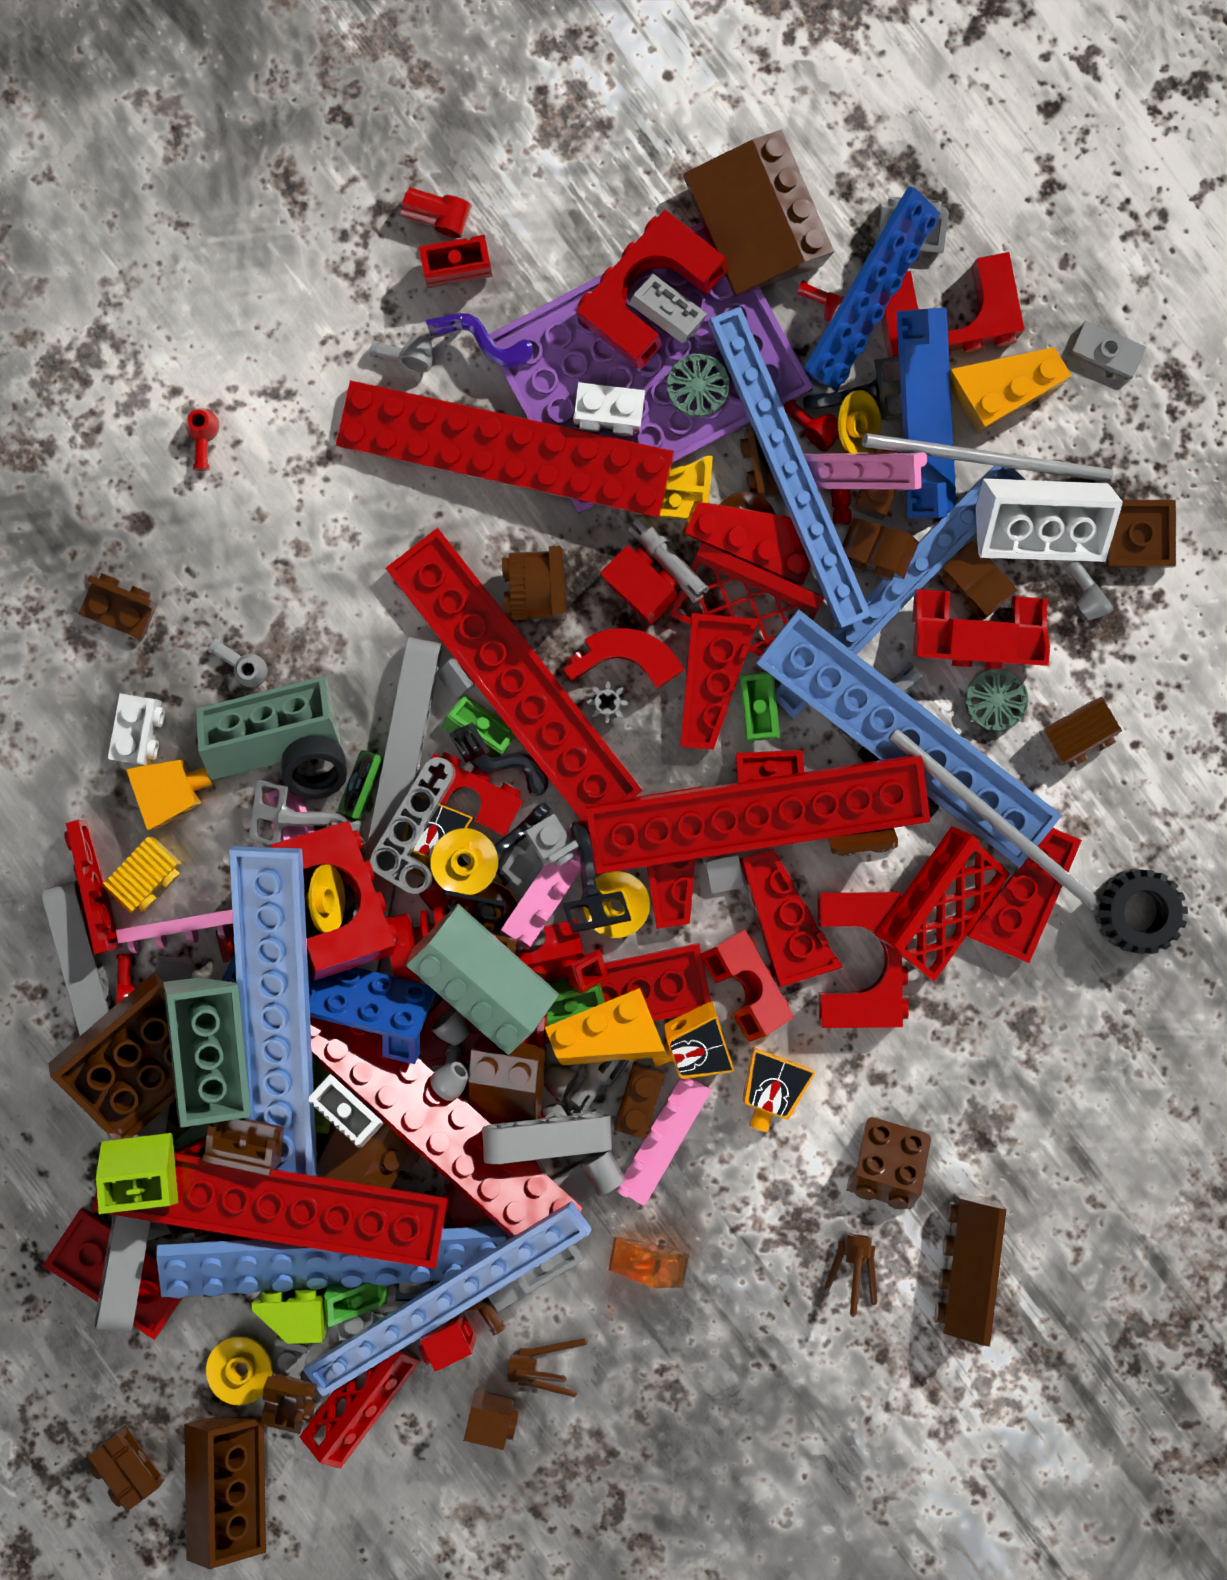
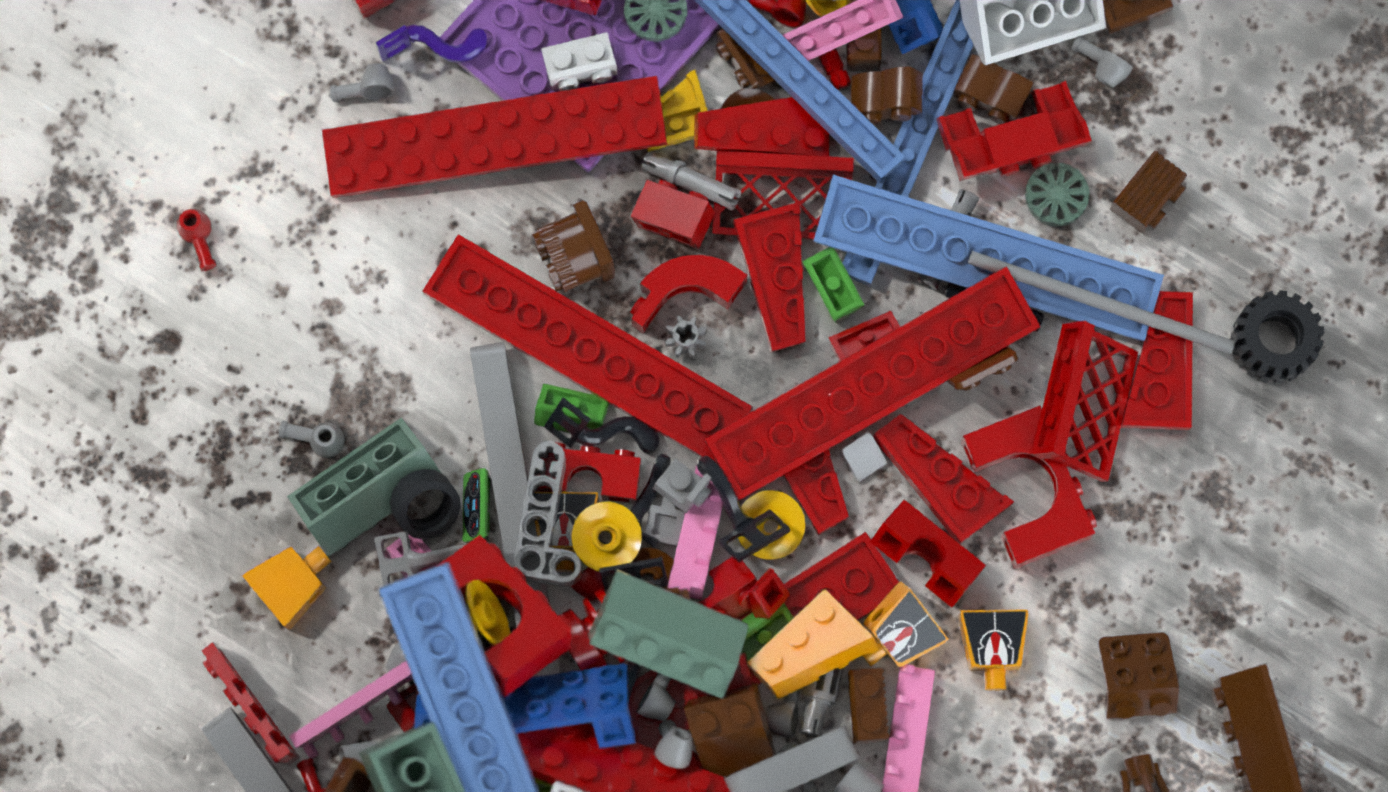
camera: 15 degrees left, 10 degrees down
reddish brown bracket [78,573,158,641] -> none
yellow brick [102,837,182,913] -> none
white bracket [108,693,165,765] -> none
light grey slope [437,658,475,699] -> none

